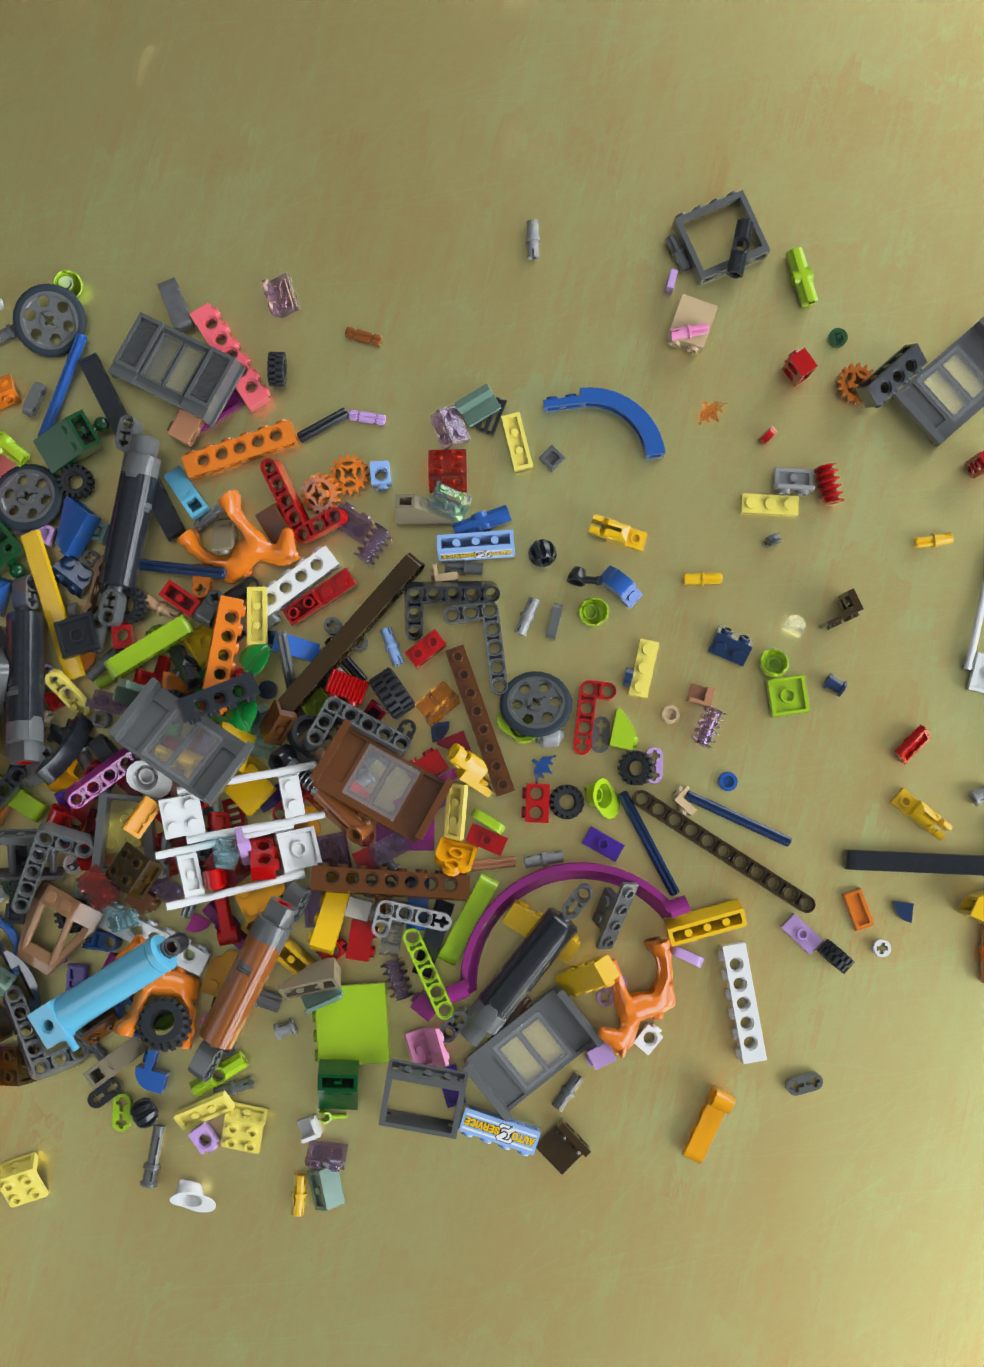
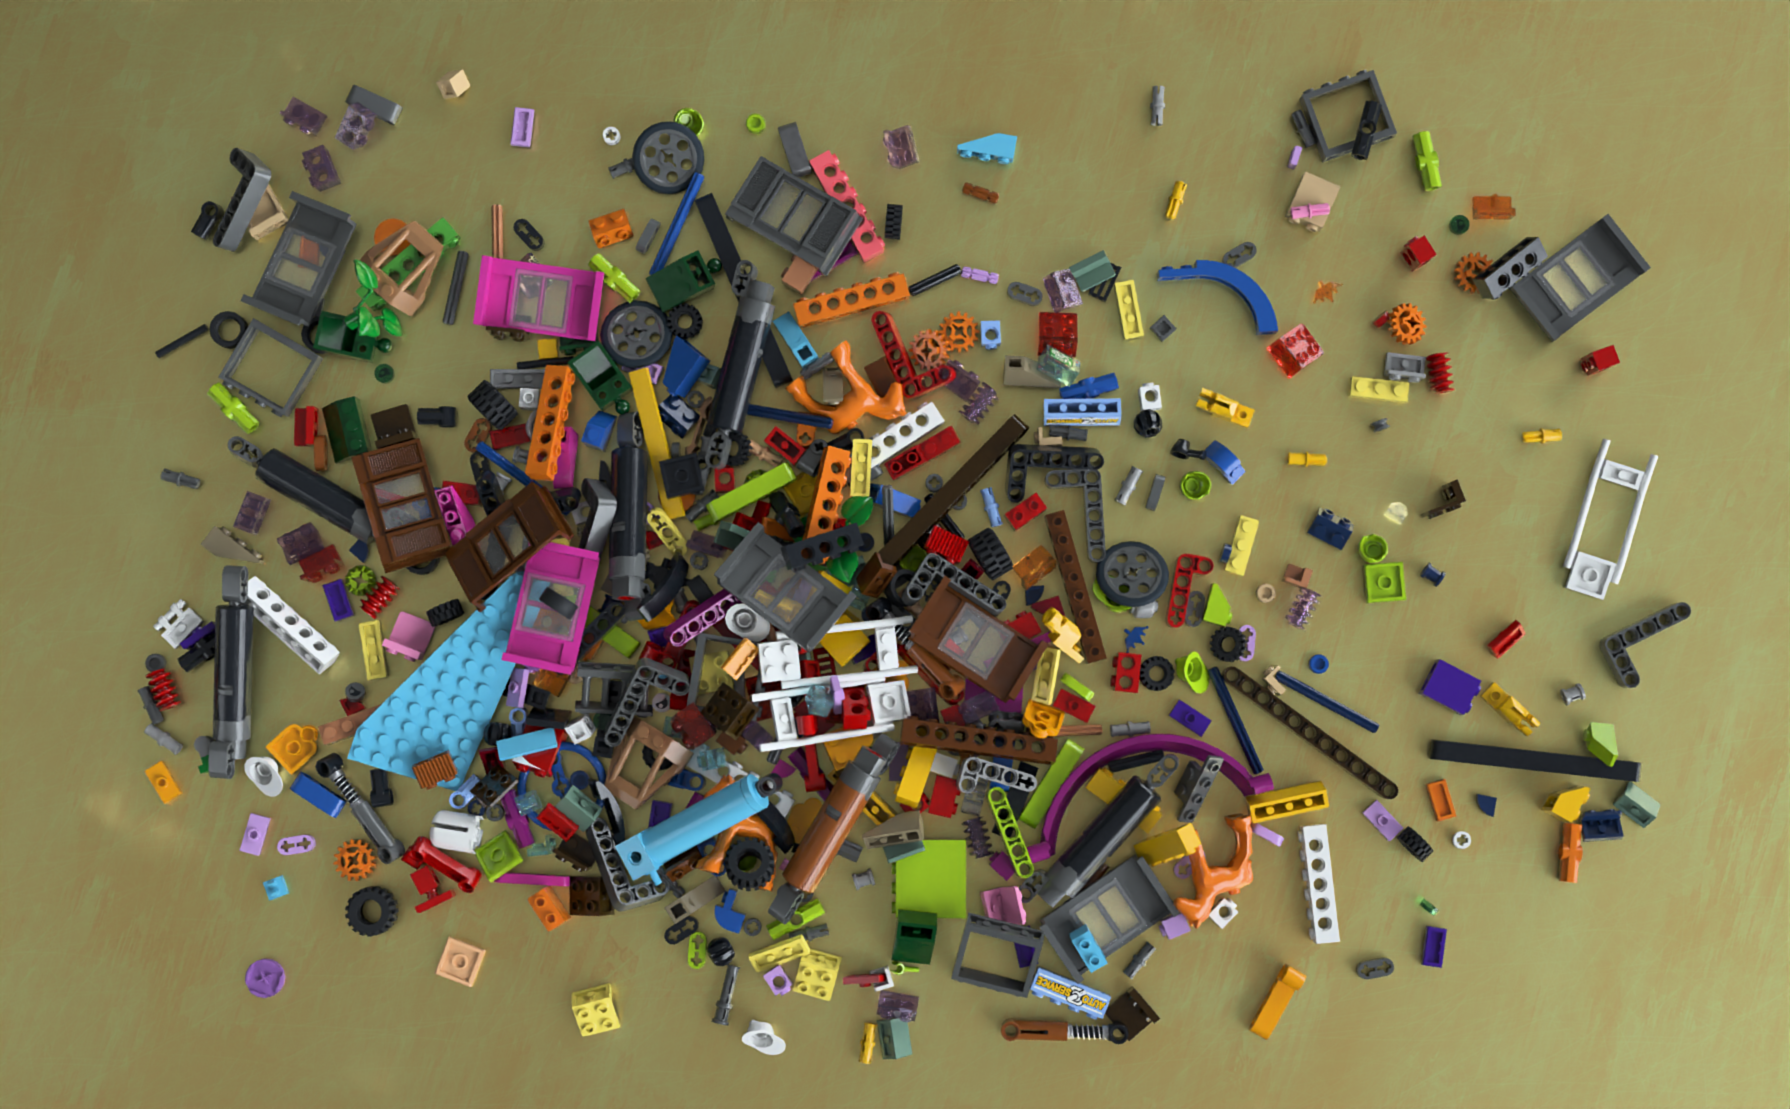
camera: 10 degrees right, 0 degrees up
none -> dark grey bush [744,918,762,936]
none -> lime tile [746,114,765,134]
none -> black slope [756,801,795,854]
none -> red plate [843,973,887,987]
none -> medium azure slope [957,133,1017,164]
none -> dark grey piece [988,710,1025,734]
none -> piece [1001,1018,1128,1044]
none -> dark grey beam [1007,282,1043,306]
none -> medium azure brick [1069,924,1108,973]
none -> black axle [1108,749,1164,772]
none -> white brick [1138,383,1162,411]
none -> yellow axle [1165,181,1187,219]
none -> dark grey beam [1222,242,1257,268]
none -> clear red bracket [1267,324,1324,378]
none -> orange gear [1387,303,1427,345]
none -> dark purple panel [1419,659,1481,715]
none -> clear green tile [1420,898,1440,916]
none -> dark purple plate [1421,926,1447,968]
none -> clear orange panel [1473,194,1516,220]

